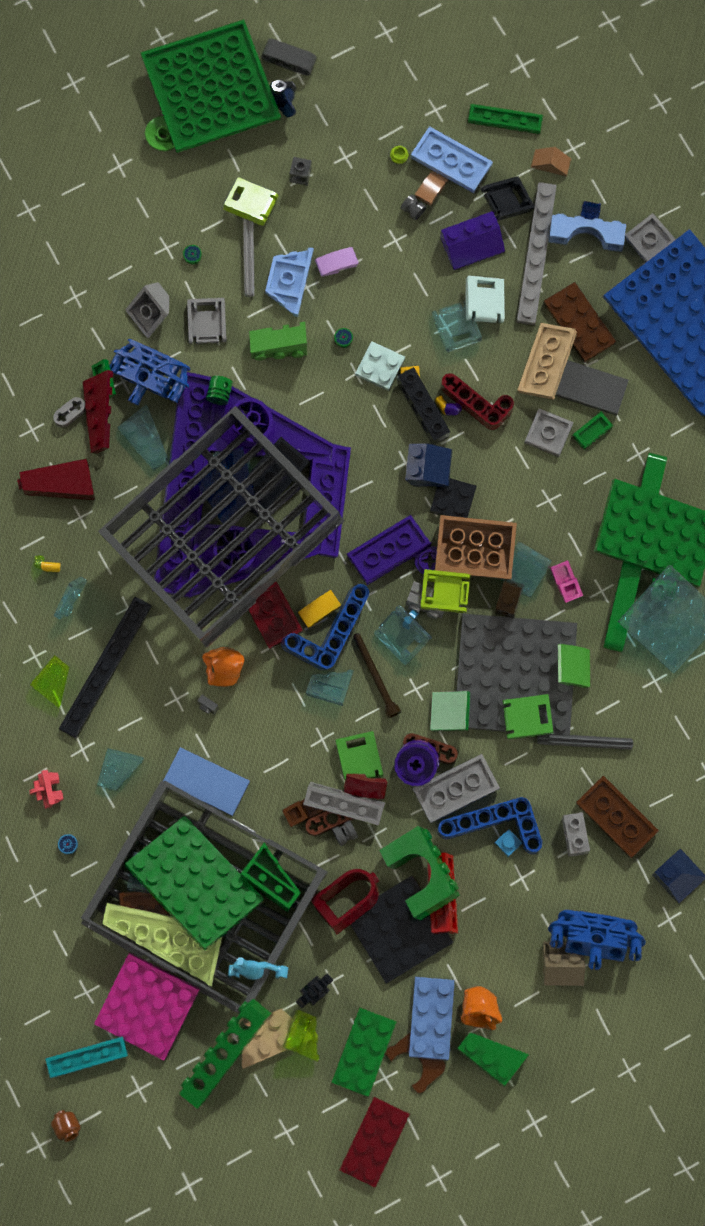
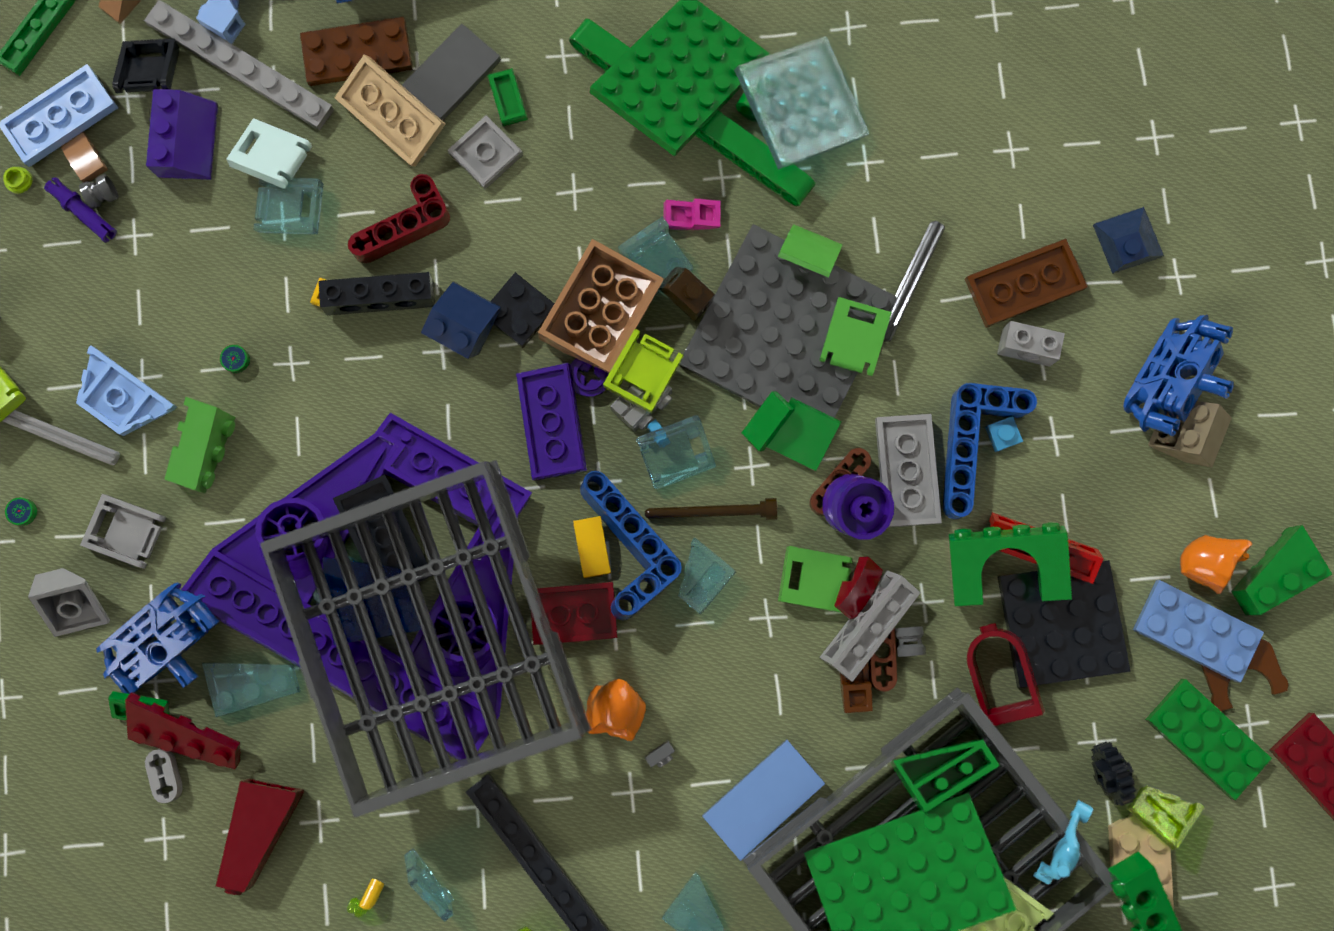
camera: 65 degrees left, 5 degrees up
green piece [206,375,233,405] -> none
lavender slope [315,247,359,277] -> none
light aqua plate [355,341,405,391] -> none
arm [434,396,462,416] -> none
none -> dark purple pin [44,177,117,243]
none -> green tile [741,391,795,451]

